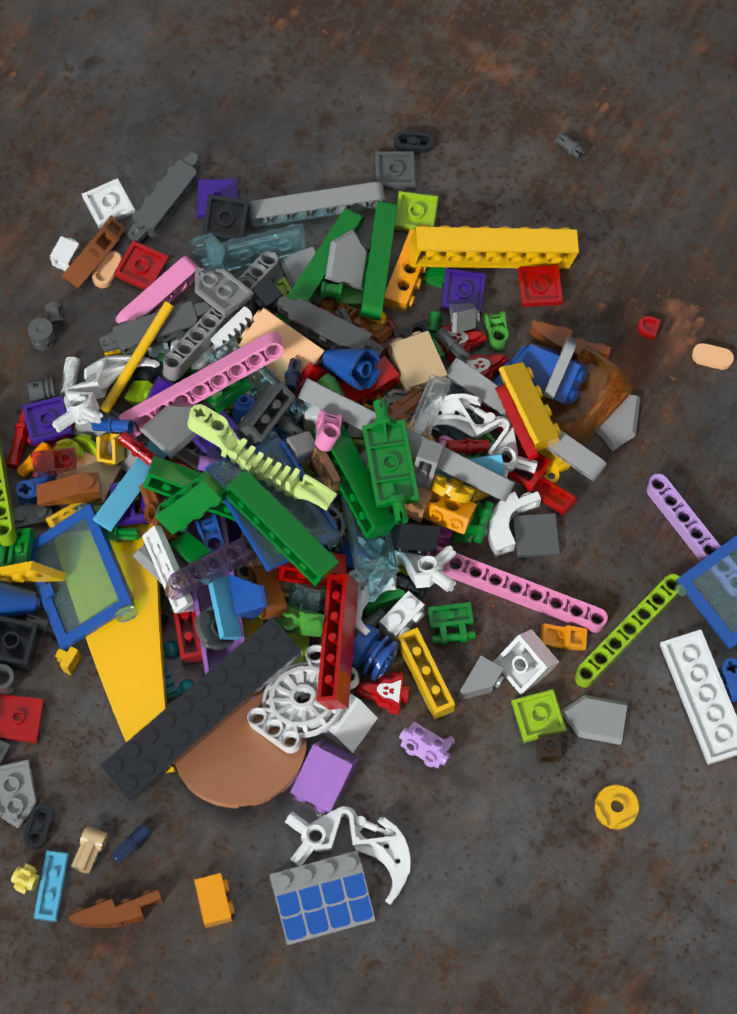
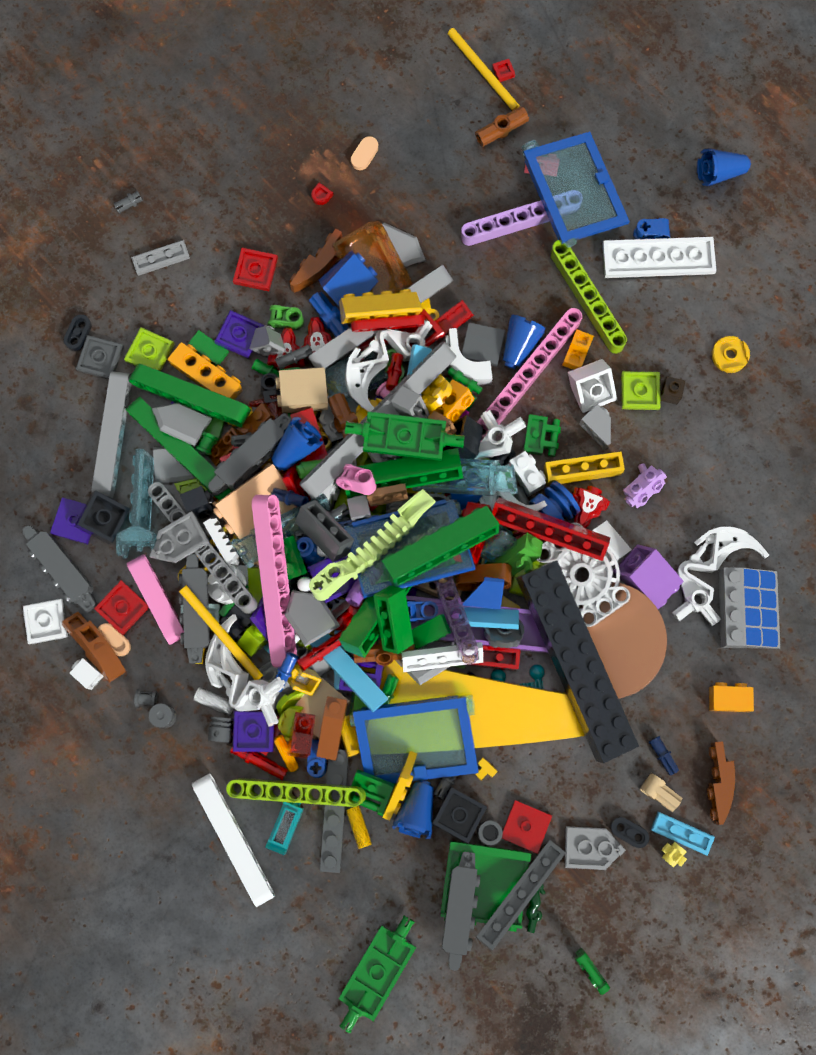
camera: 70 degrees left, 10 degrees up
clear tile [408,374,451,438] -> none
yellow brick [409,225,579,269] -> none
light grey beam [543,336,577,400] -> none
light grey tile [561,695,627,745] -> none
none -> light grey tile [131,240,190,276]
none -> blue cone [503,315,545,369]

